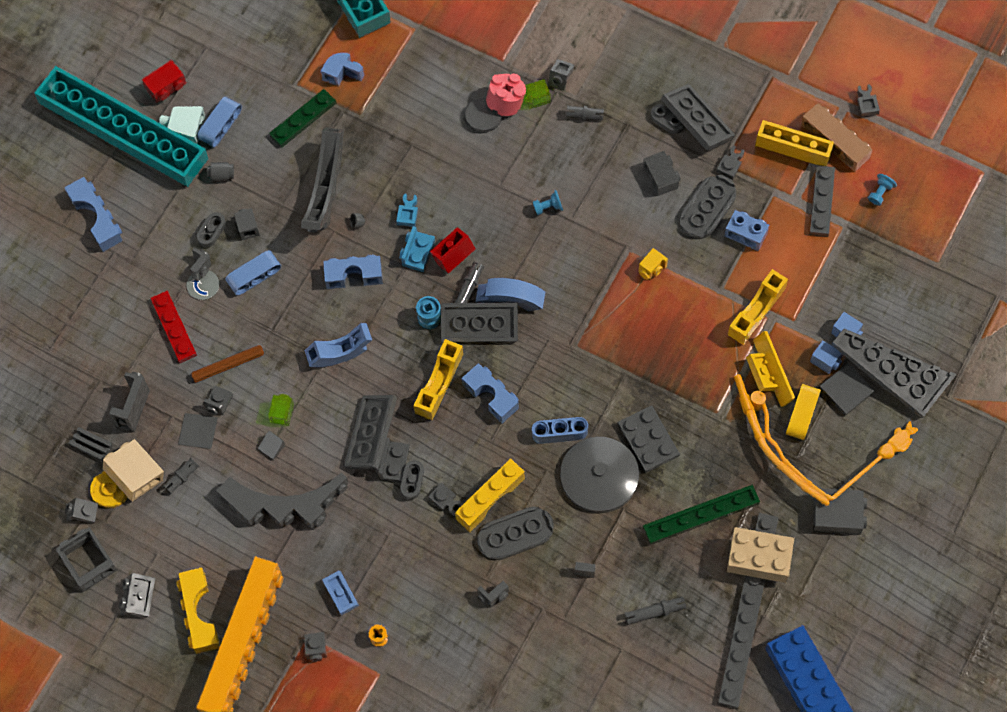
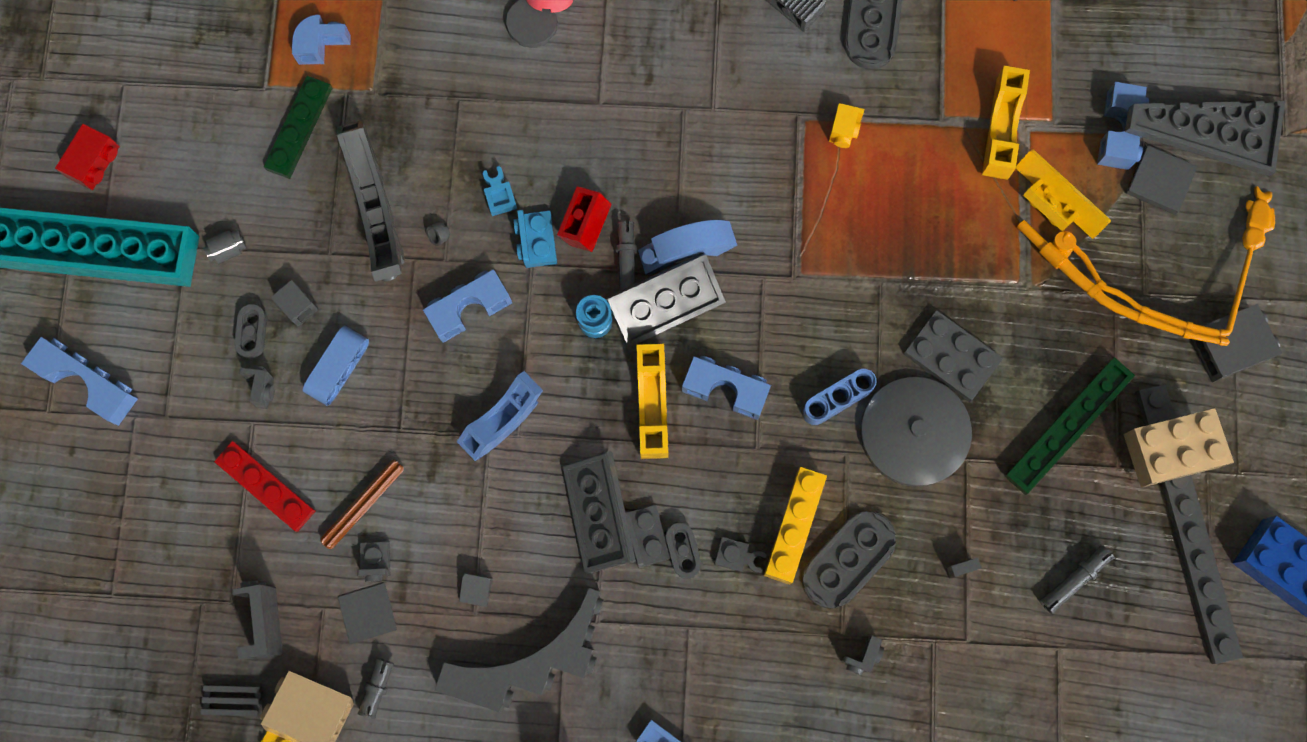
camera: 25 degrees left, 10 degrees up
light aqua torso [159,106,205,144] -> none
light grey sticker [187,271,219,300] -> none
medium blue beam [197,97,242,147] -> none
clear neon green brick [268,394,294,426] -> none
dark azure piece [533,190,563,215] -> none
medium blue brick [724,210,769,251] -> none
yellow beam [785,384,821,440] -> none

